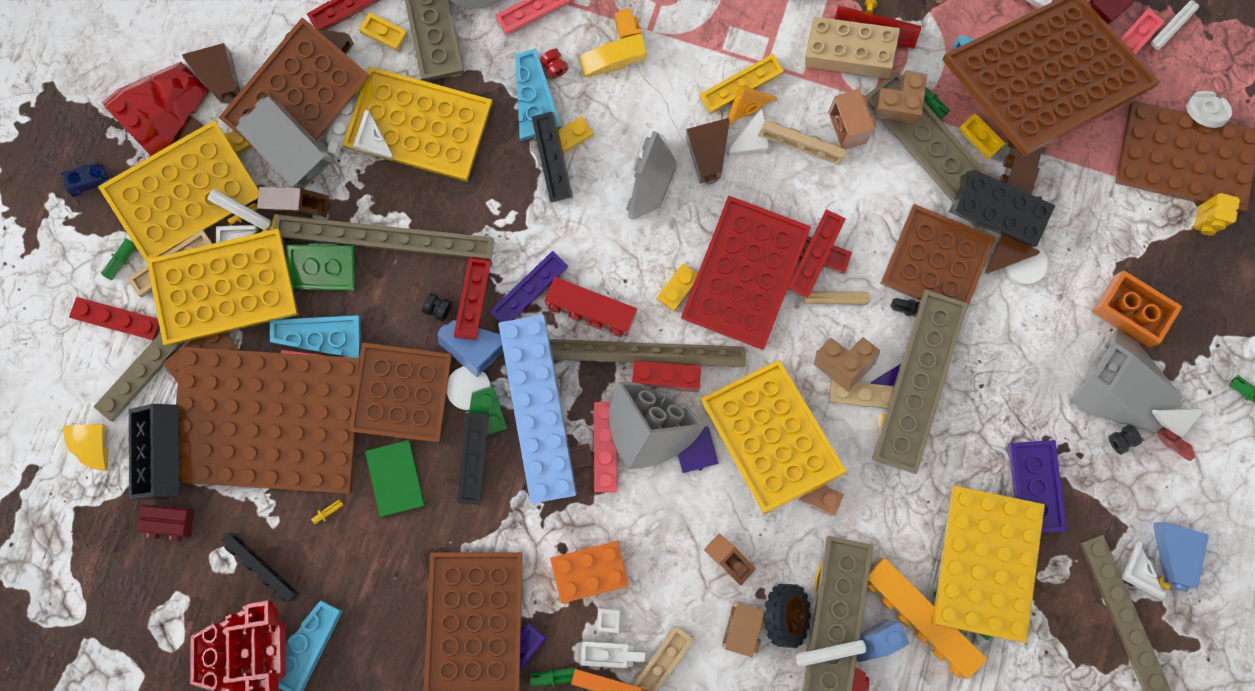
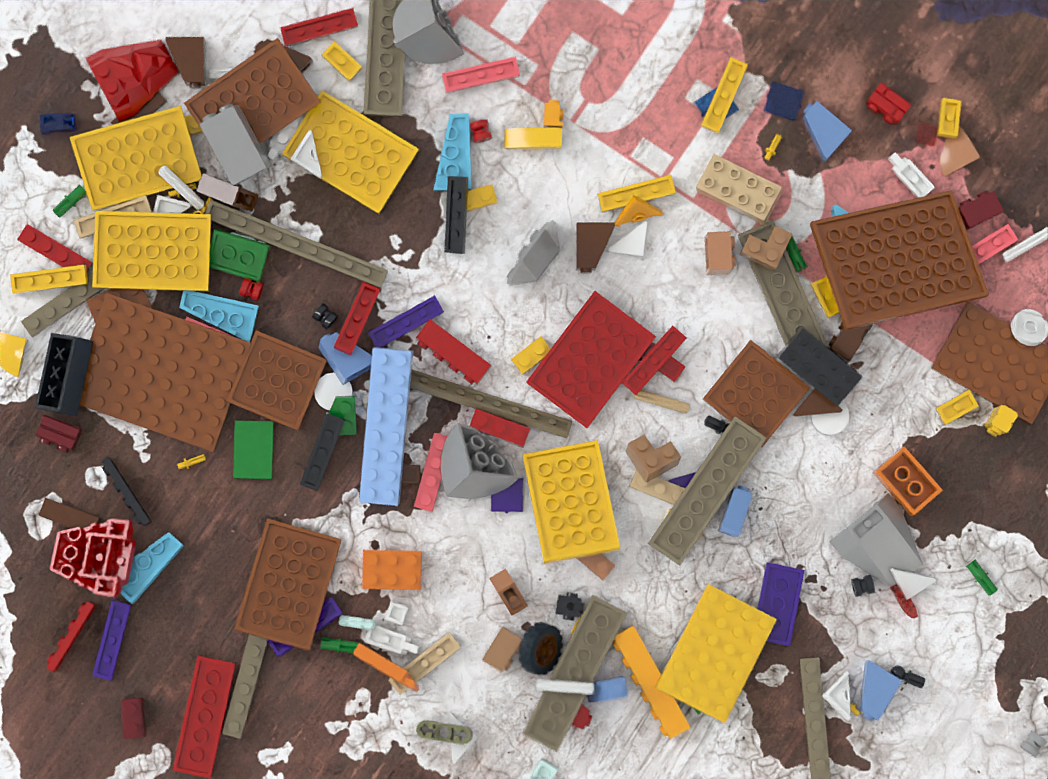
camera: 10 degrees right, 5 degrees up
tan plate [758,120,847,165] -> none
red plate [834,5,921,49] -> none
none -> yellow plate [10,265,88,294]
none -> reddish brown tile [38,498,100,528]
none -> red wheel [239,277,264,302]
none -> light aqua axle [339,615,376,630]
none -> black brick [555,592,585,621]
none -> medium blue slope [718,485,753,538]
none -> black axle [890,665,925,688]
none -> yellow plate [935,390,979,425]

